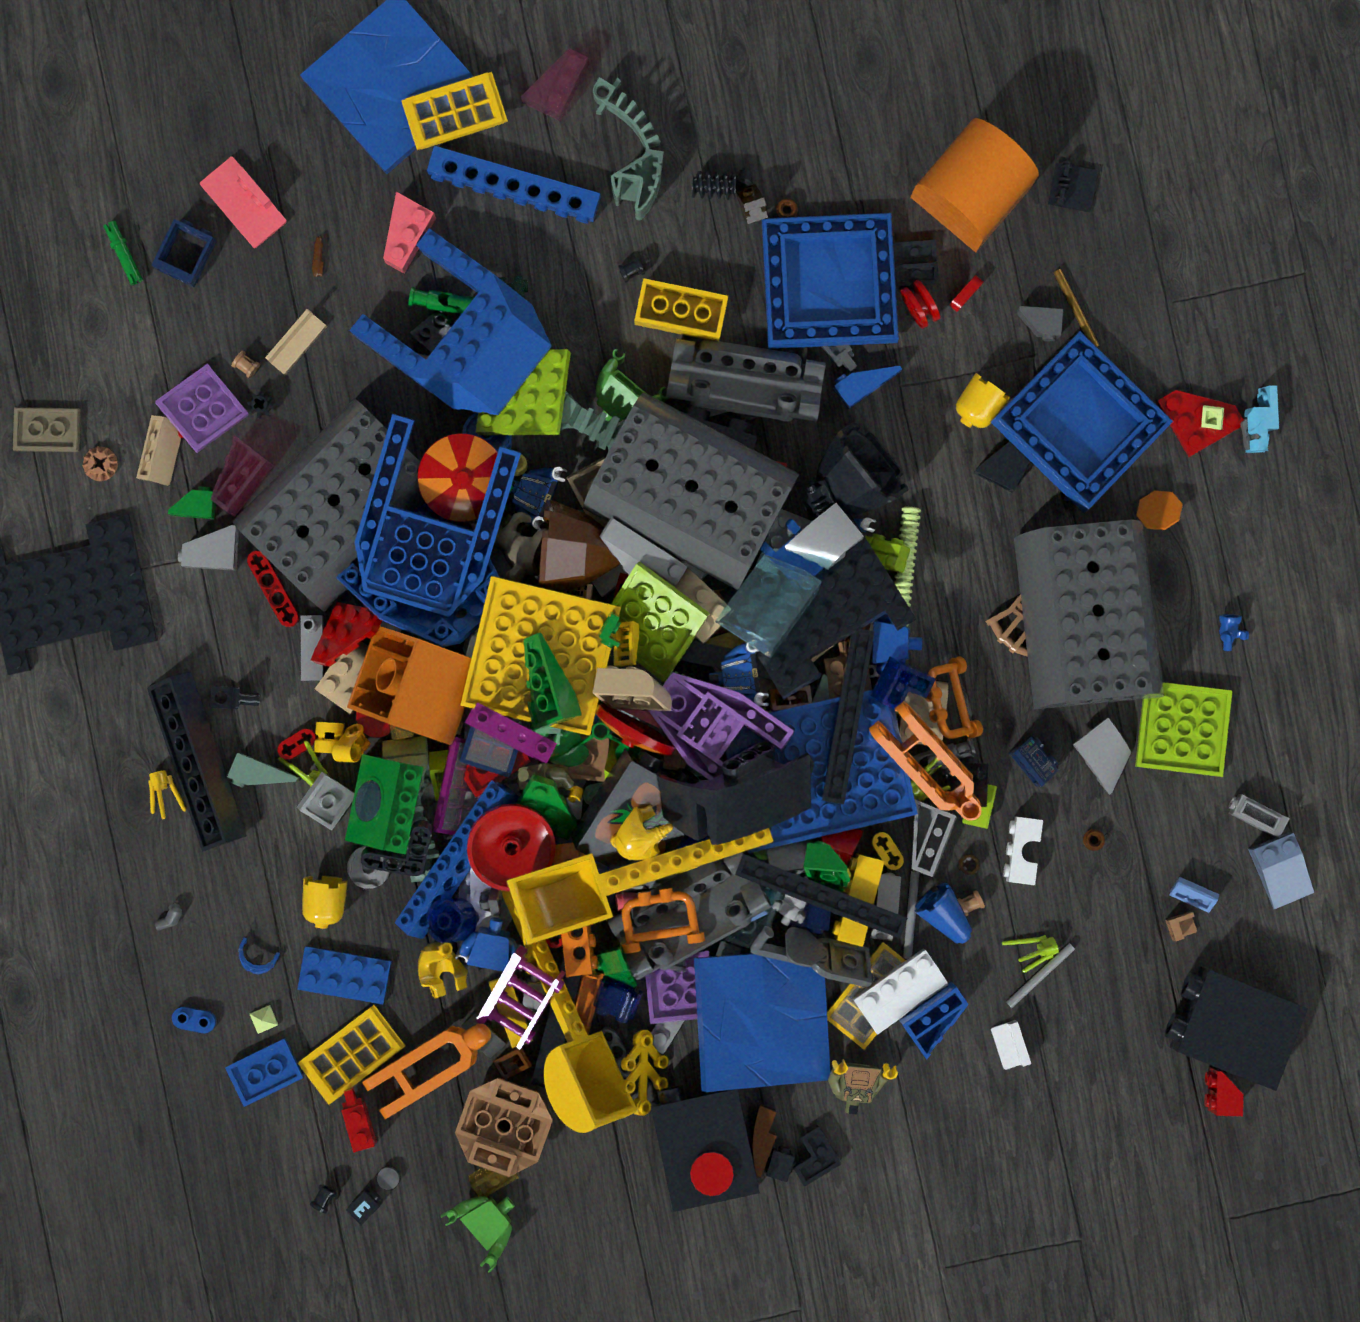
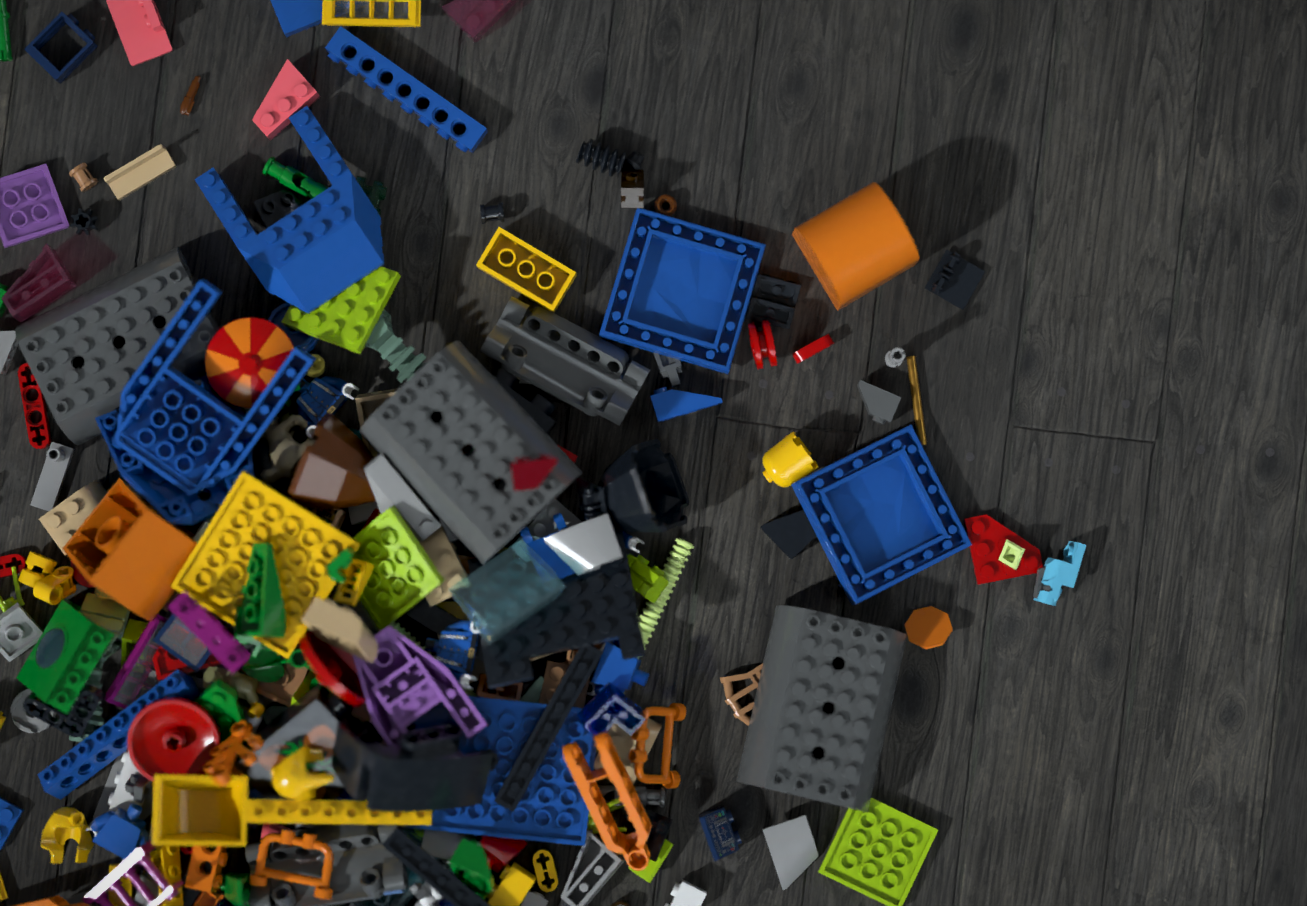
camera: 25 degrees right, 0 degrees up
red plate [310,602,382,667] -> none
clear blue brick [426,898,479,943] -> none
sand green piece [593,77,664,220] -> none
bright green torso [596,349,669,422] -> none
blue piece [1219,614,1249,651] -> none
none -> orange plant [203,720,264,786]
none -> dark red slope [511,454,558,492]
none -> light grey pin [885,348,905,368]

